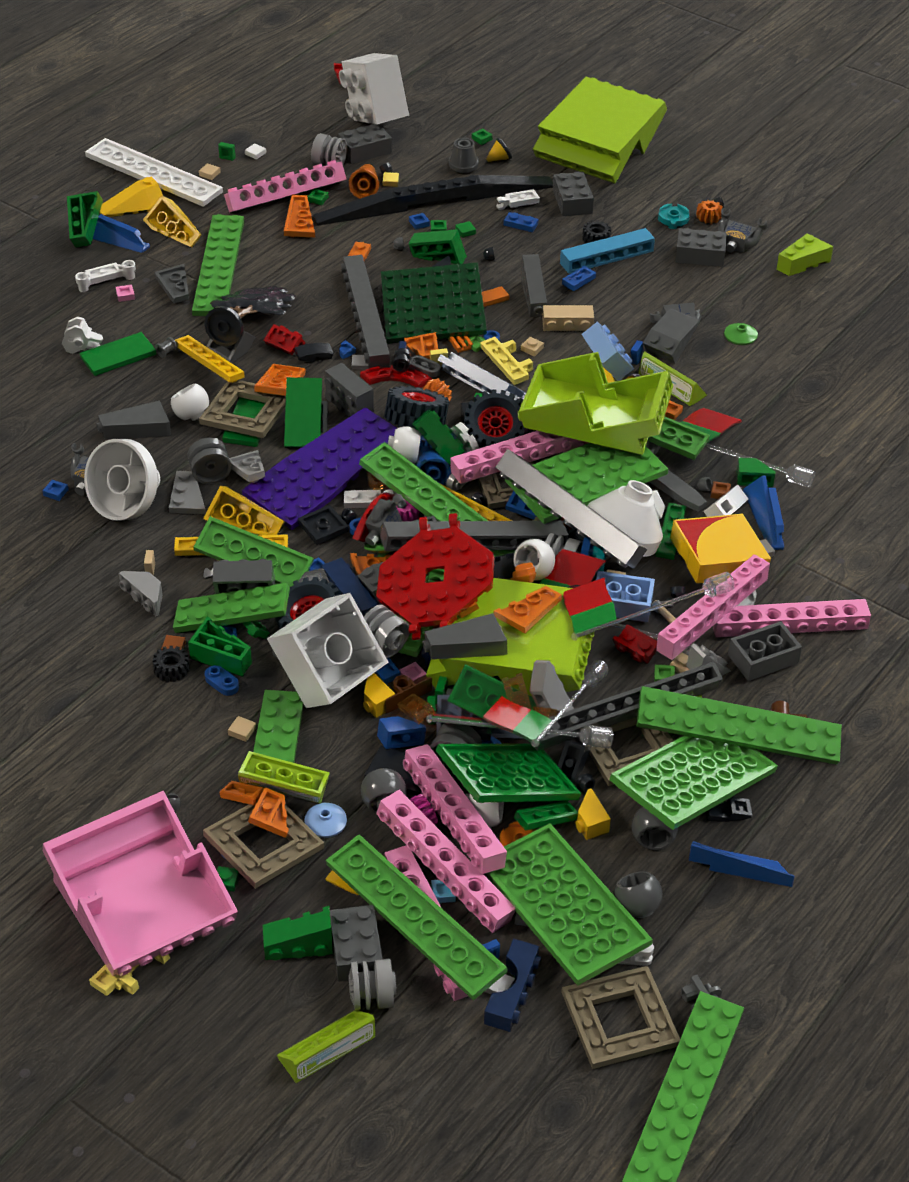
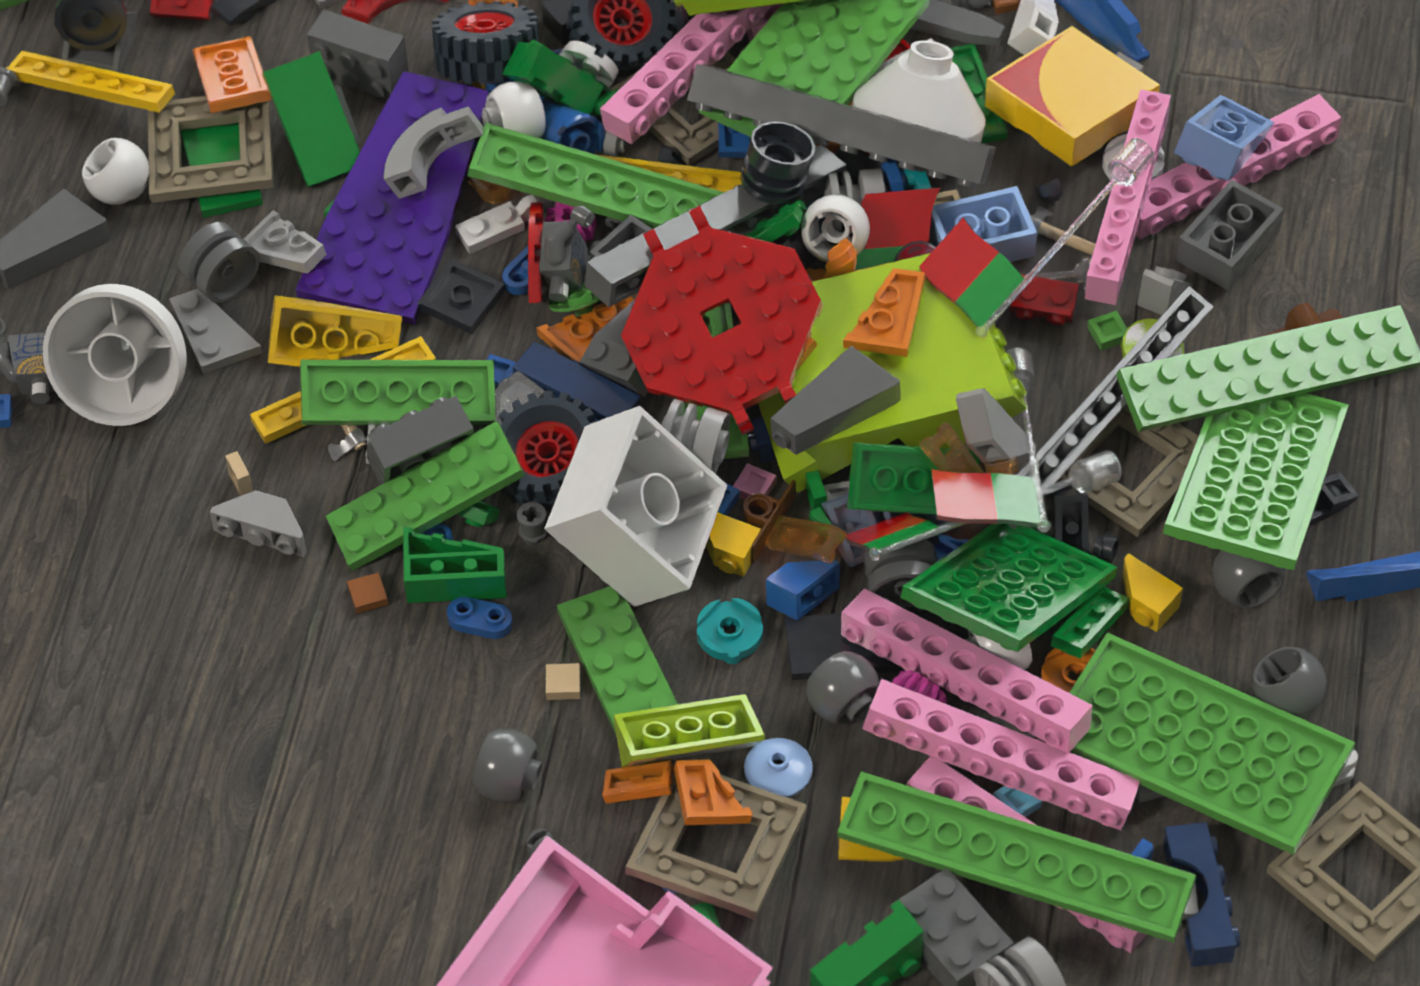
camera: 25 degrees left, 10 degrees up
black tyre [153,645,189,682] -> none
black hinge [341,508,356,524] -> none
tan plate [670,652,690,673] -> none
none -> light grey arch [384,106,483,199]
none -> dark grey wheel [472,728,543,803]
none -> teal plate [697,598,763,664]
none -> black wheel [740,121,815,205]
none -> green plate [746,200,807,244]
none -> medium blue slope [1174,95,1274,181]

